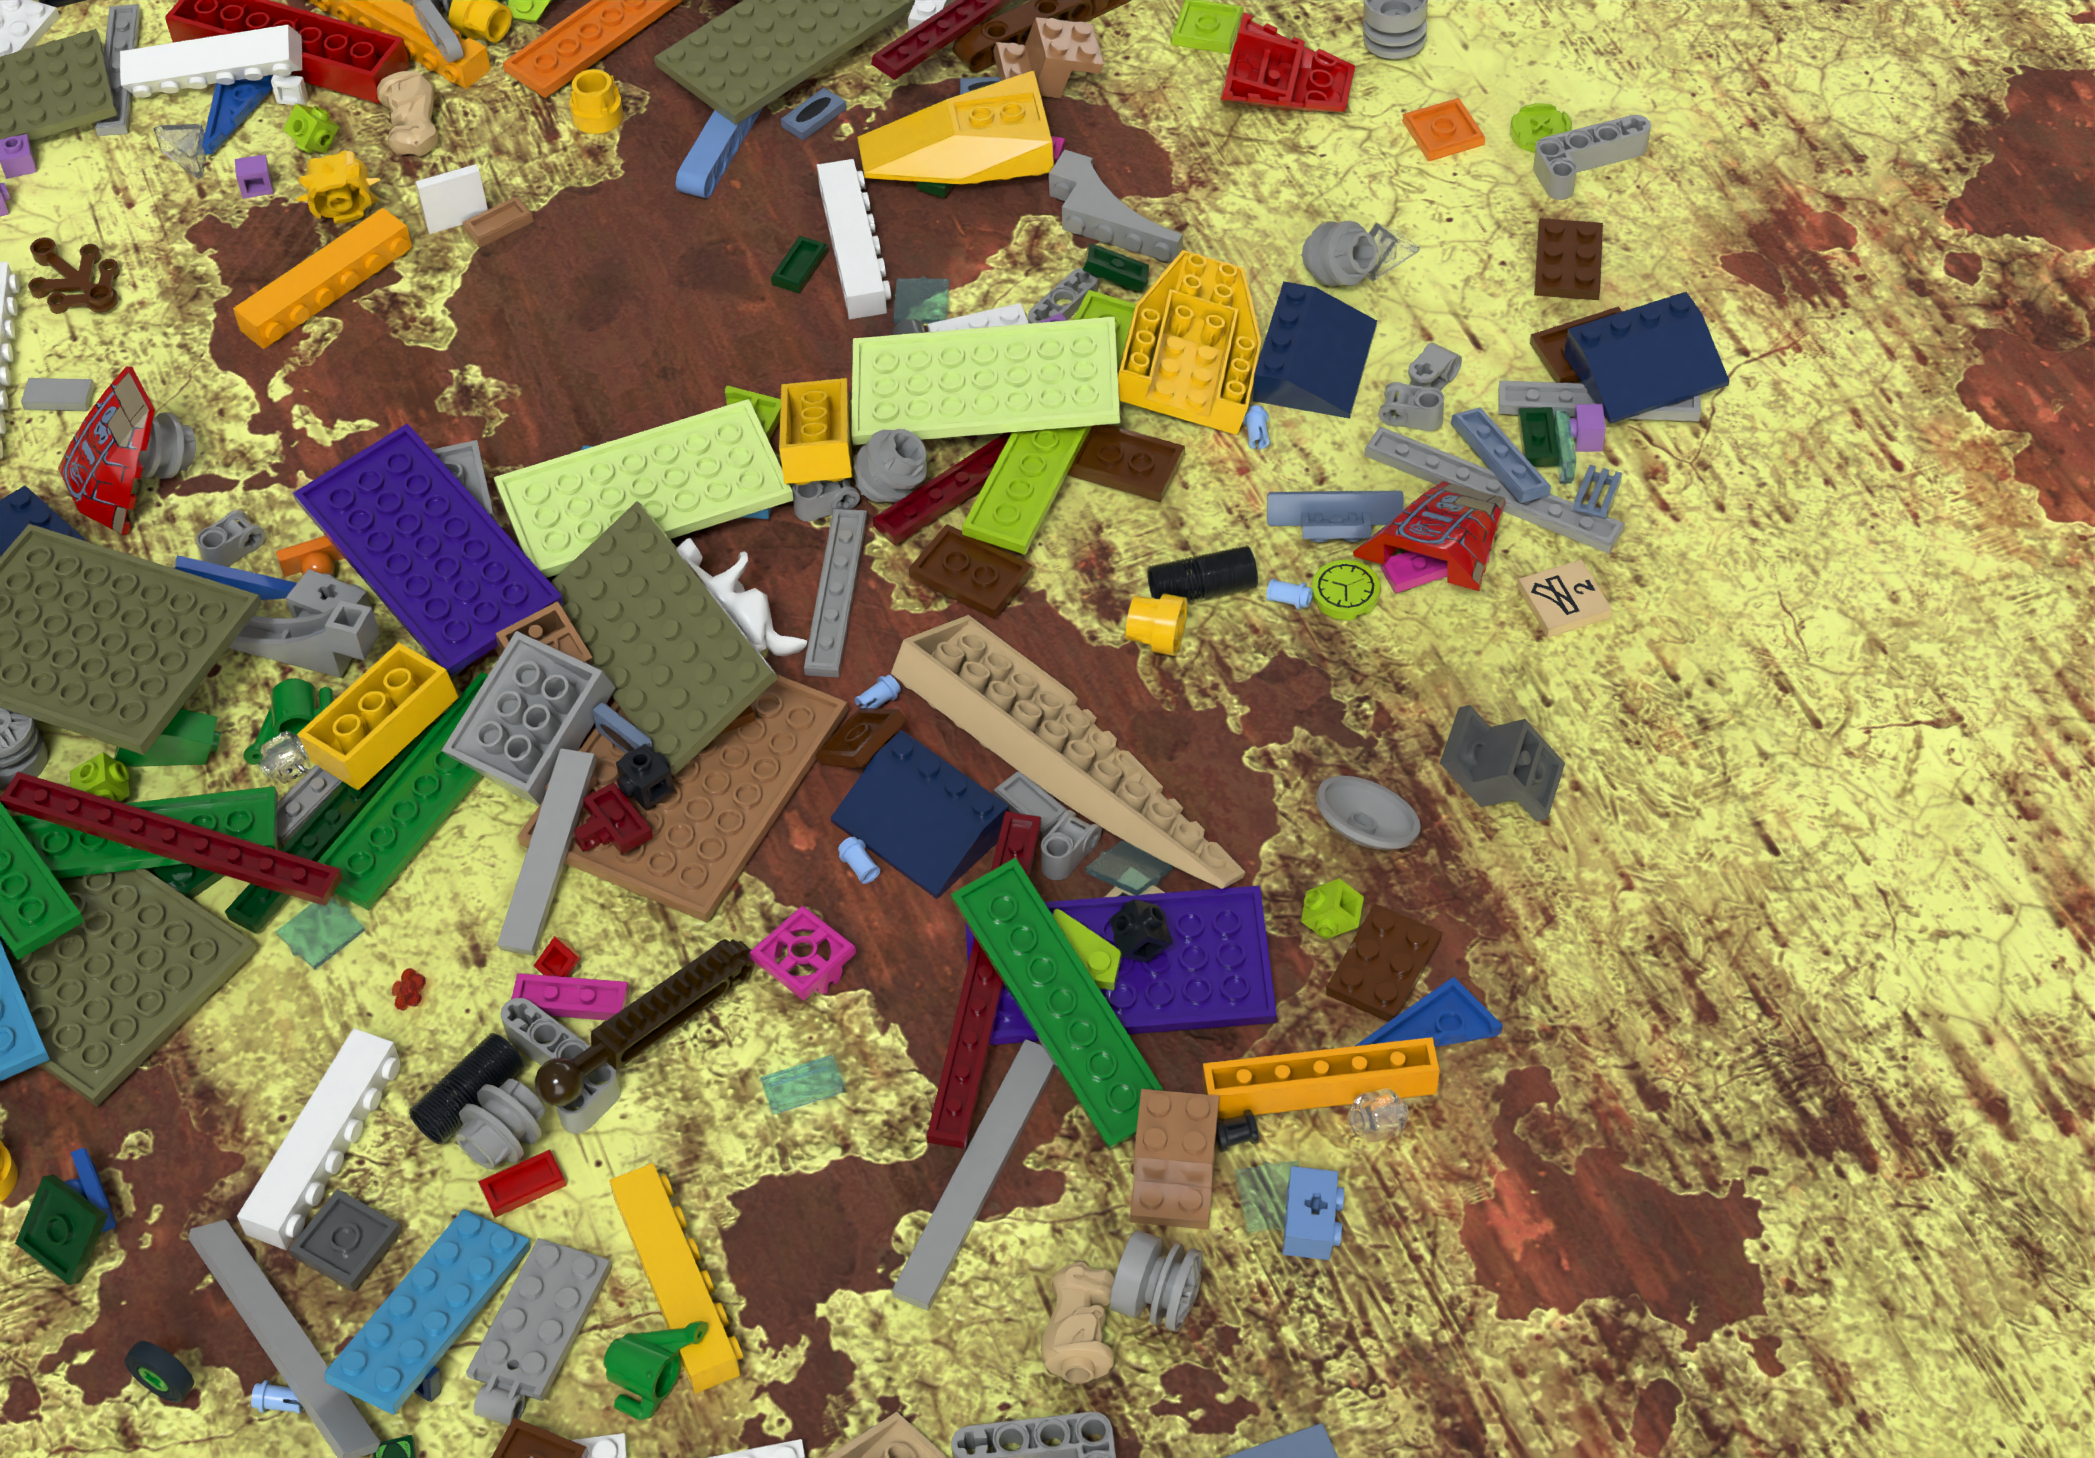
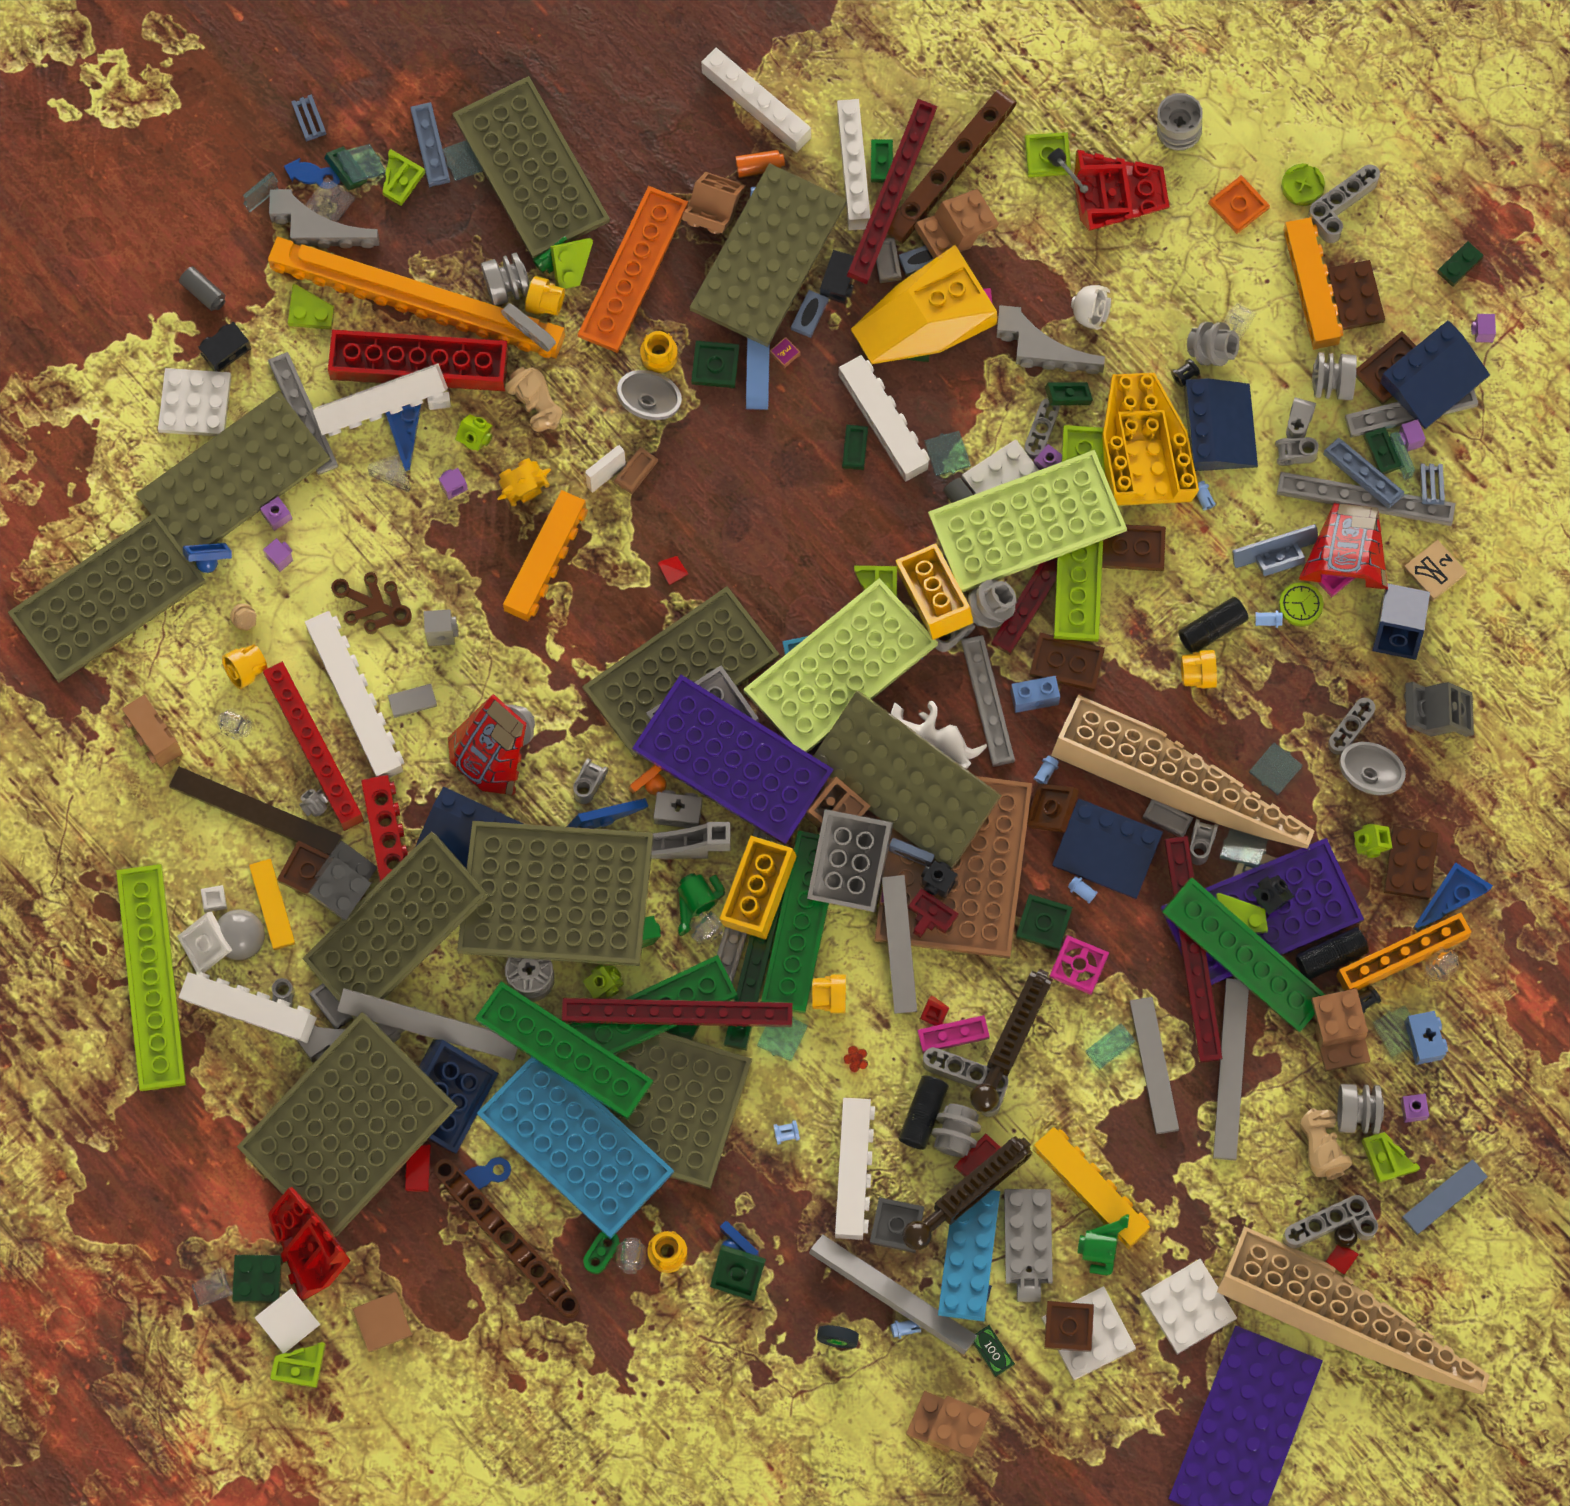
camera: 20 degrees left, 20 degrees up
none -> light grey brick [424,609,459,647]
none -> olive plate [582,586,780,758]
none -> light grey dish [616,370,682,420]
none -> red slope [658,556,688,586]
none -> dark green plate [691,341,740,388]
none -> magenta tile [770,337,800,368]
none -> light blue bush [773,1120,800,1145]
none -> yellow piece [812,974,846,1013]
none -> black brick [820,250,854,304]
none -> light grey tile [876,238,902,283]
none -> dark brown gear [902,1136,1032,1250]
none -> medium blue brick [1011,676,1060,713]
none -> dark green plate [1016,894,1073,951]
none -> hinge [1047,148,1088,193]
none -> white cylinder [1071,285,1111,330]
none -> light grey tile [1130,997,1179,1134]
none -> black bush [1171,358,1200,387]
none -> clear light blue piece [1249,743,1303,795]
none -> light orange brick [1283,217,1343,350]
none -> black piece [1295,927,1369,980]
none -> light grey wheel [1312,352,1357,400]
none -> light grey beam [1328,698,1375,755]
none -> lime wing [1361,1132,1420,1184]
none -> slope [1372,583,1430,660]
none -> medium lavender plate [1400,1094,1429,1123]
none -> dark green plate [1437,241,1484,287]
none -> medium lavender plate [1471,314,1496,343]

